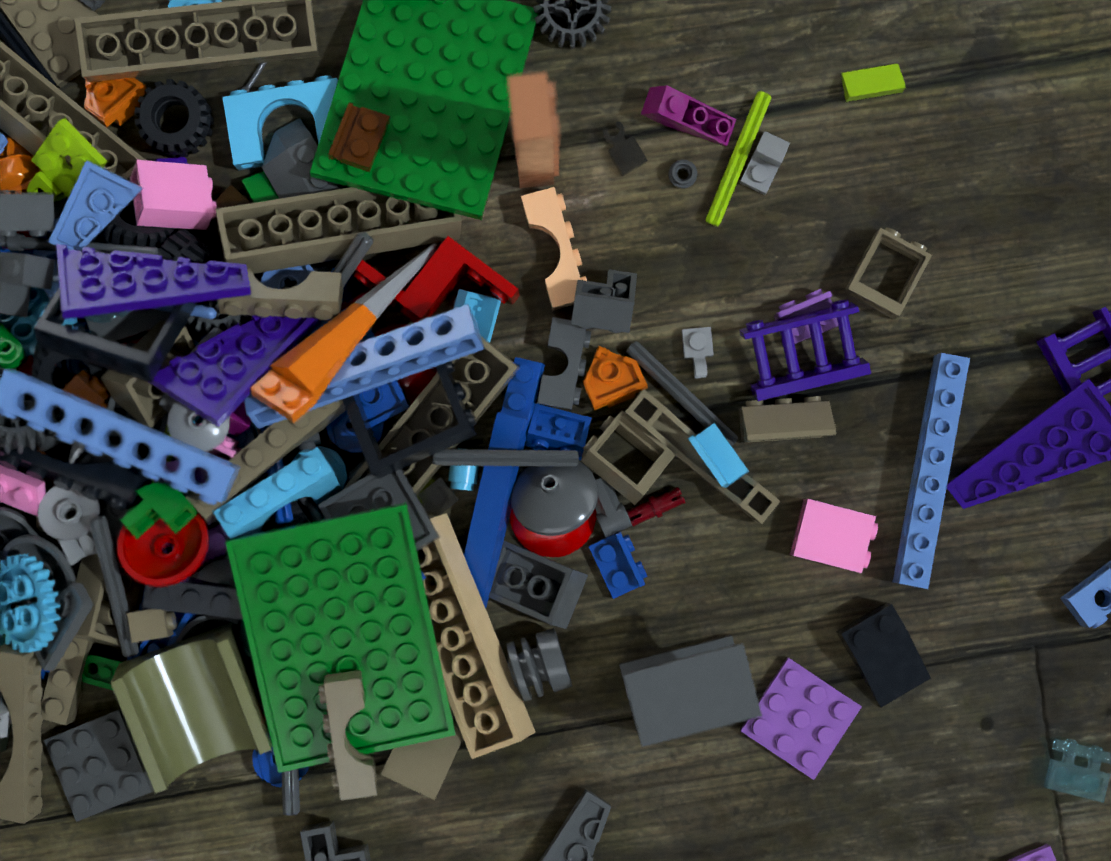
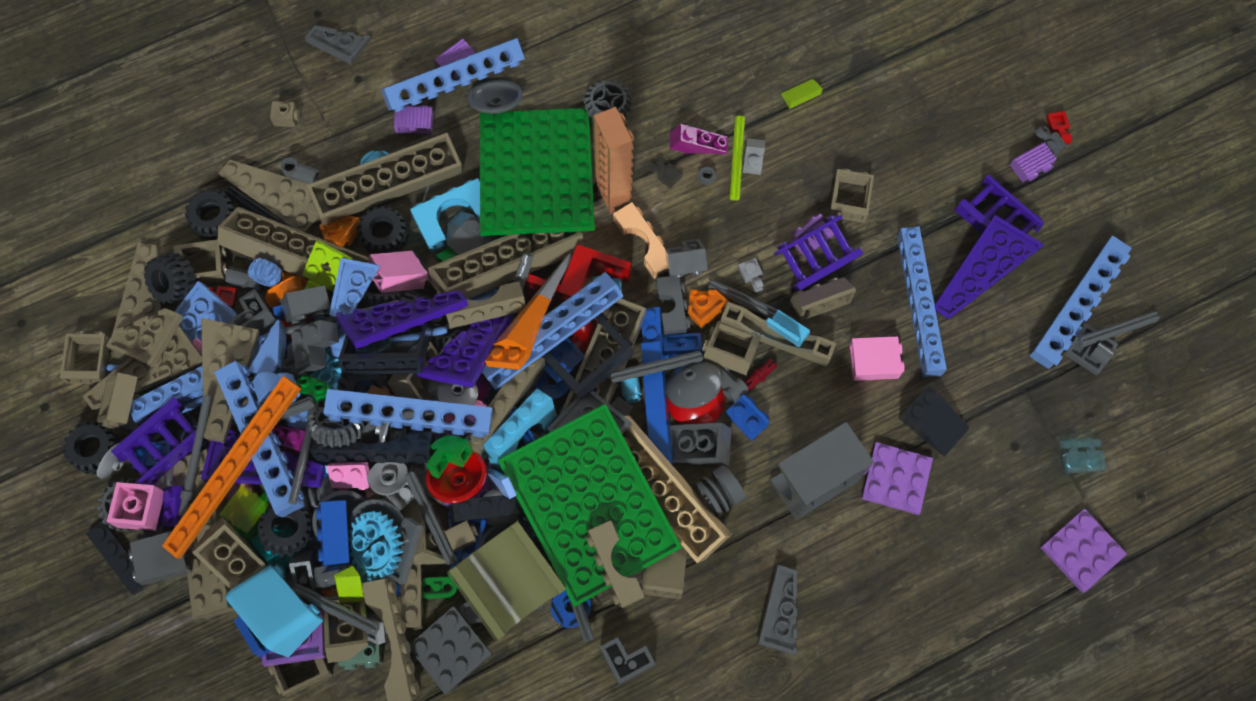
camera: 20 degrees left, 15 degrees down
reddish brown plate [328,103,390,172] -> none
none -> light blue tile [487,468,516,499]

